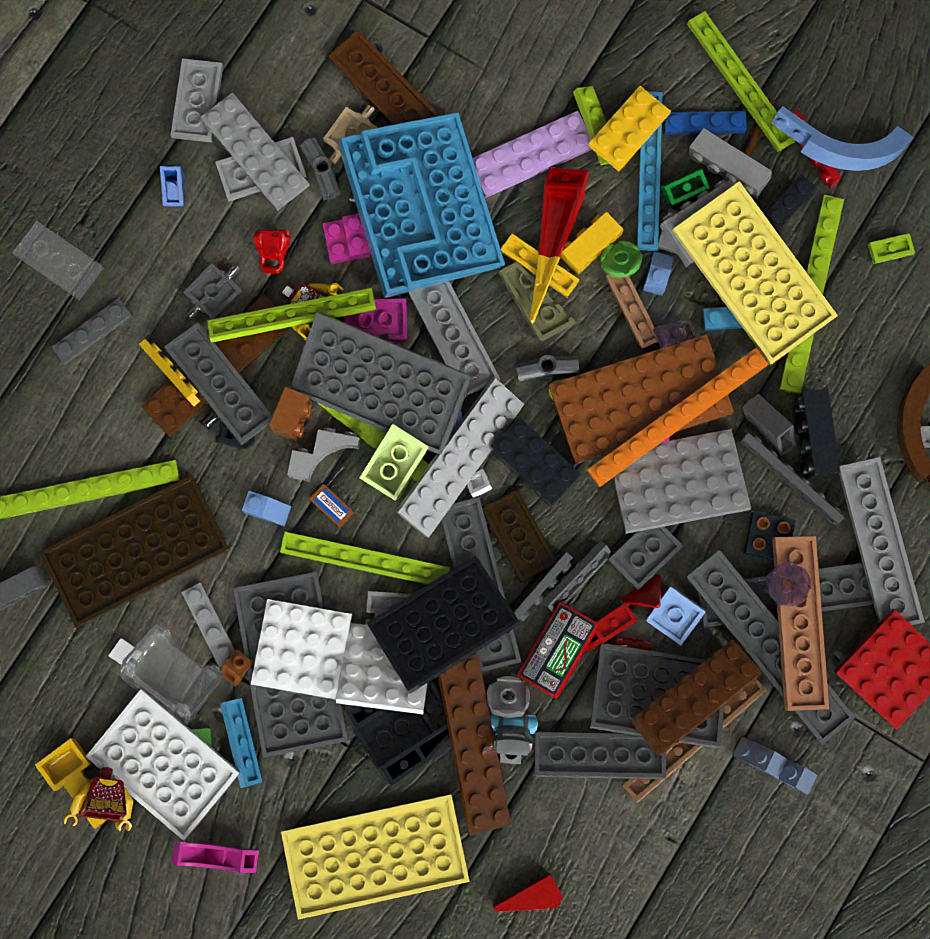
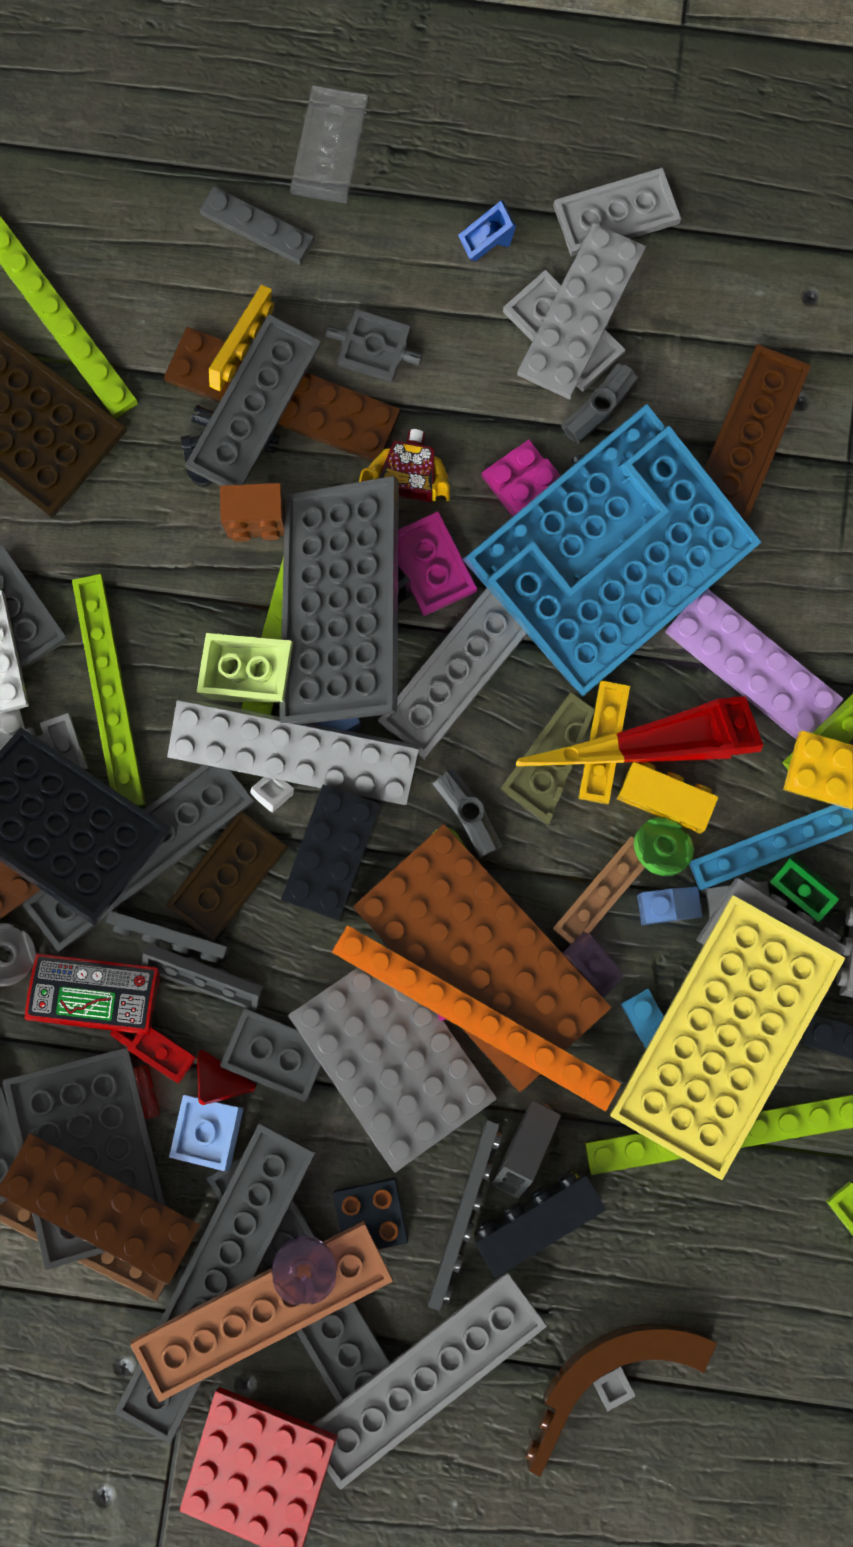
camera: 70 degrees right, 0 degrees up
lime plate [207,288,376,342] -> none
medium blue slope [242,491,291,527] -> none
red piece [253,229,291,274] -> none
light grey arch [287,428,361,482] -> none
tile [309,484,354,528] -> none
tan plate [323,105,378,165] -> none
sand blue arch [732,737,817,795] -> none

